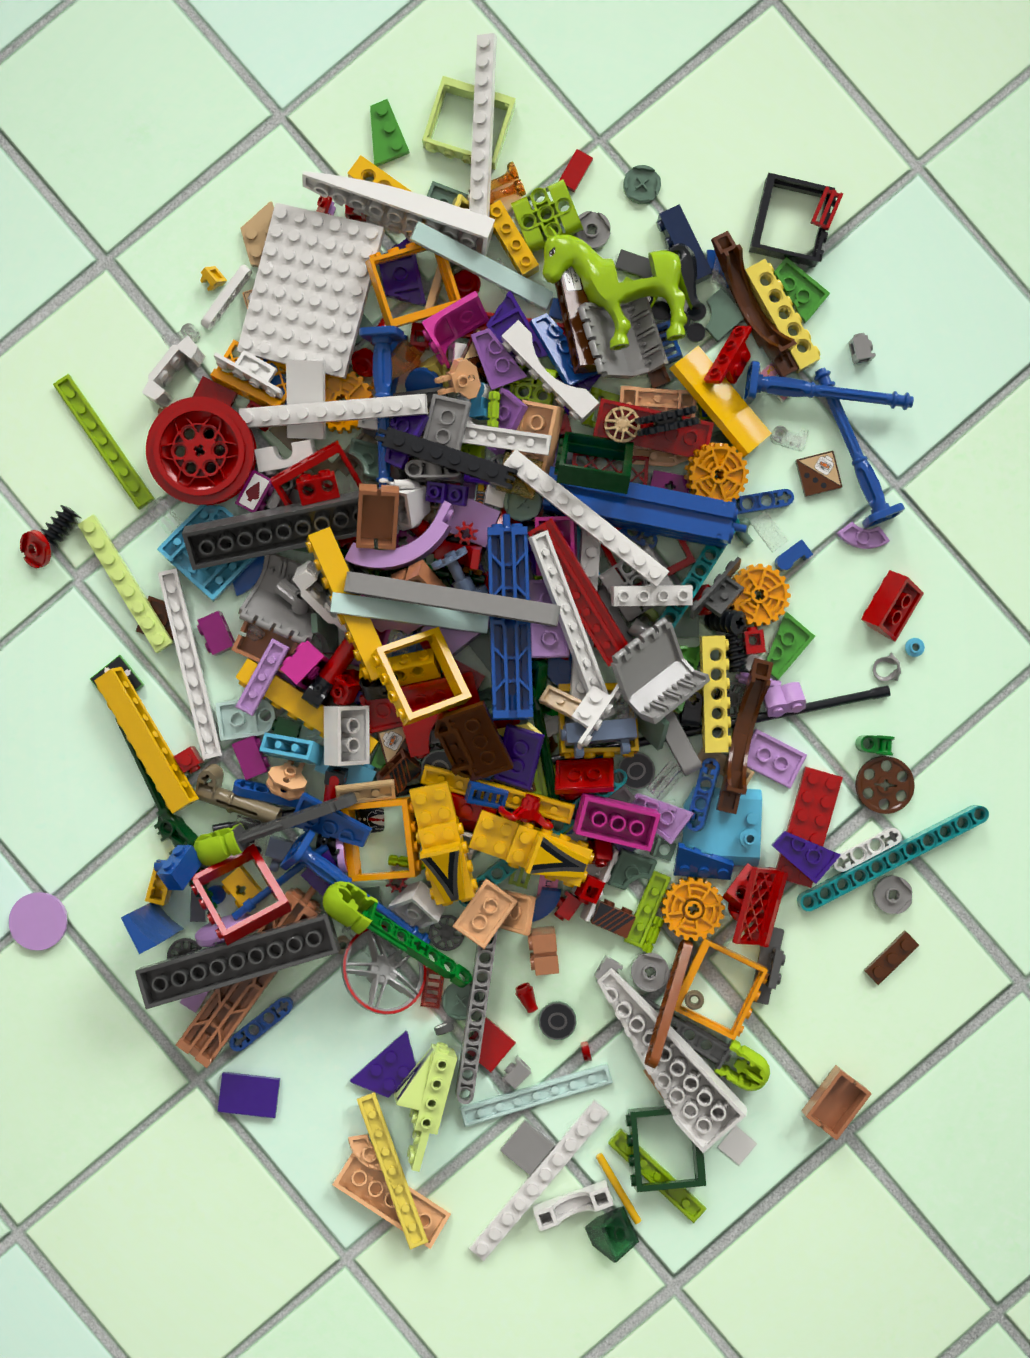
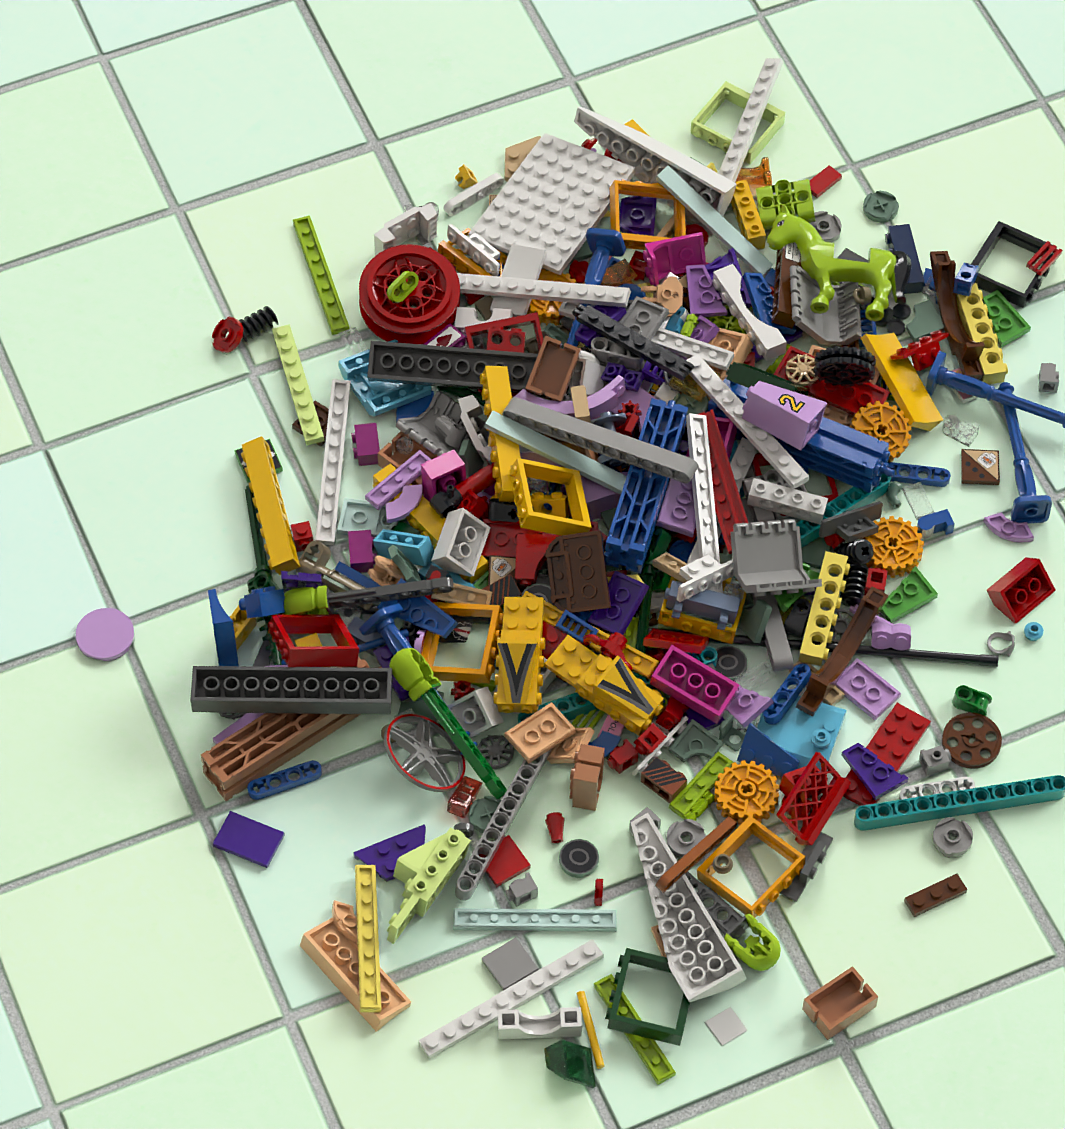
camera: 20 degrees right, 30 degrees down
bright green wing [370,99,410,167] -> none
none -> dark purple wing [281,571,322,593]
none -> lavender tile [386,485,423,523]
none -> lime plate [387,271,419,302]
none -> sand green tile [388,545,421,582]
none -> tan slope [571,385,591,423]
none -> lavender slope [742,381,827,450]
none -> dark tan tile [853,287,872,305]
none -> light grey brick [919,745,951,776]
none -> blue leg [953,262,979,296]

